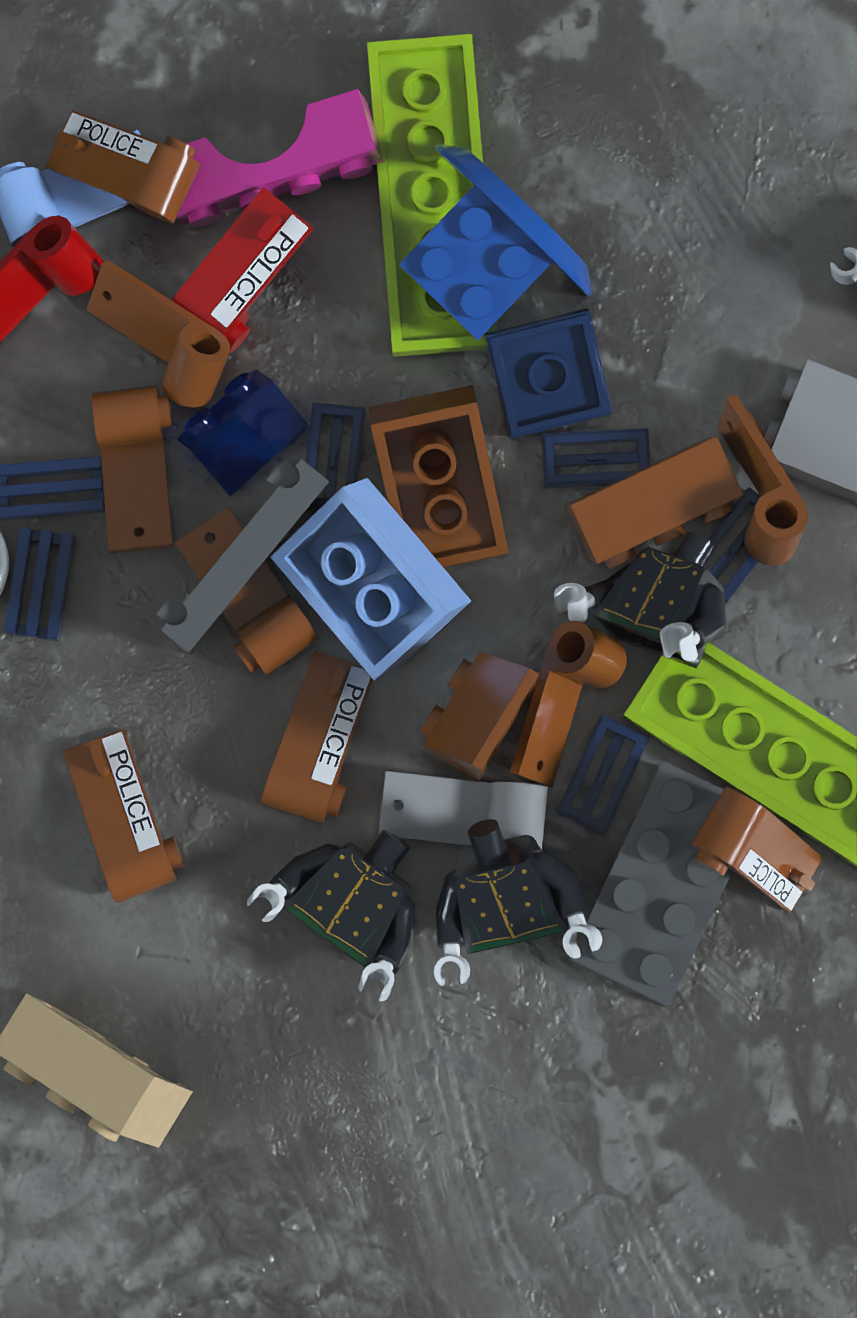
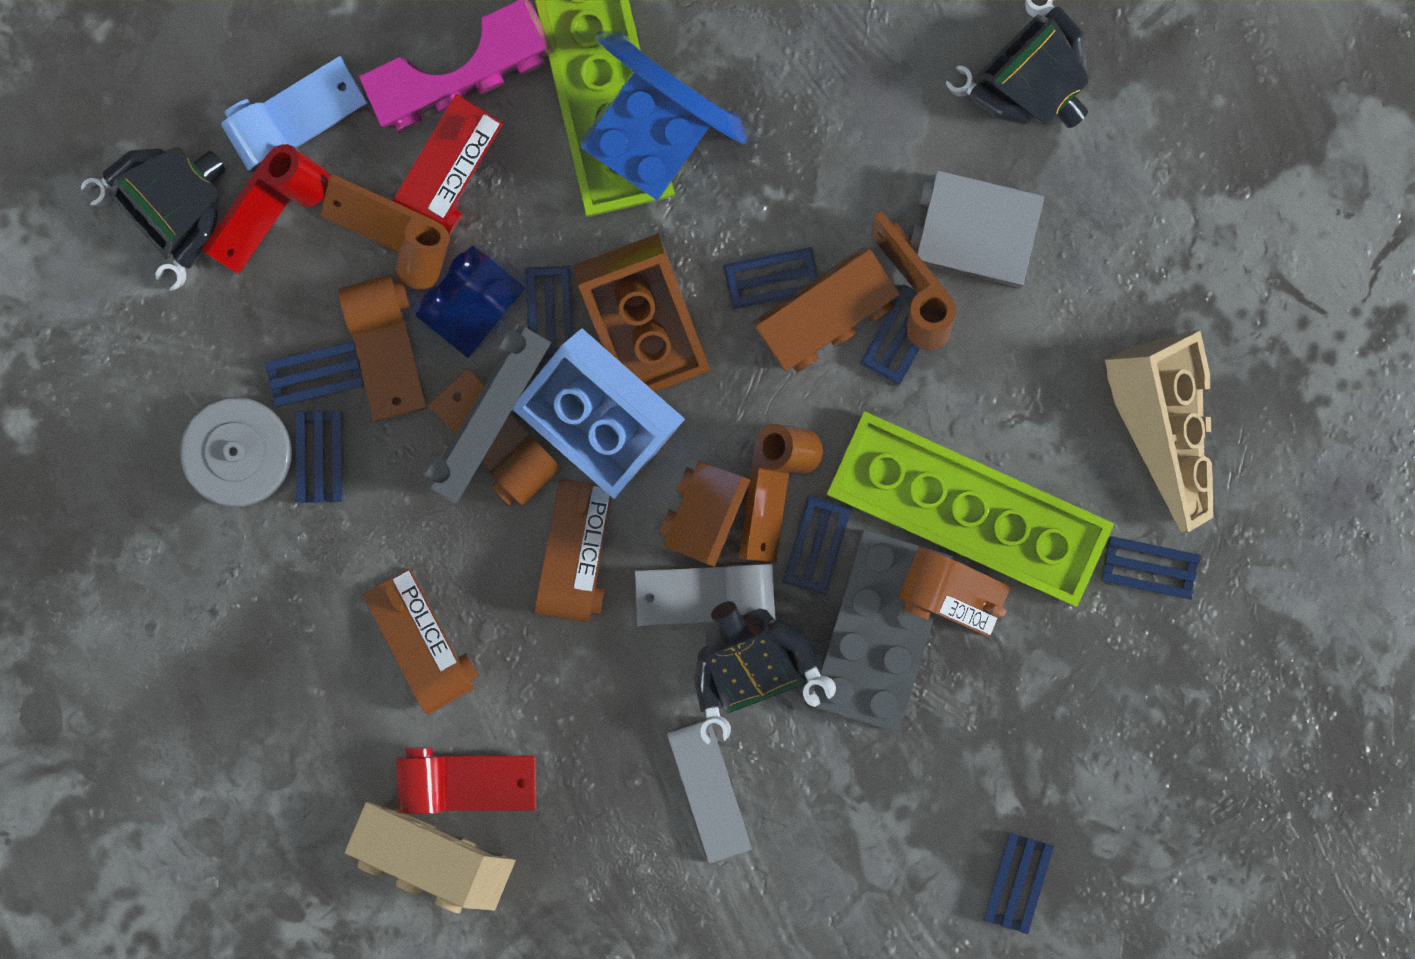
camera: 10 degrees left, 5 degrees up
dark orange door [45,110,201,224] -> none
black torso [247,829,415,1001] -> none
dark blue tile [484,308,613,439] -> none
black torso [554,532,726,669] -> none
none -> red door [396,747,536,814]
none -> light grey tile [667,720,753,864]
none -> dark blue tile [983,832,1054,934]

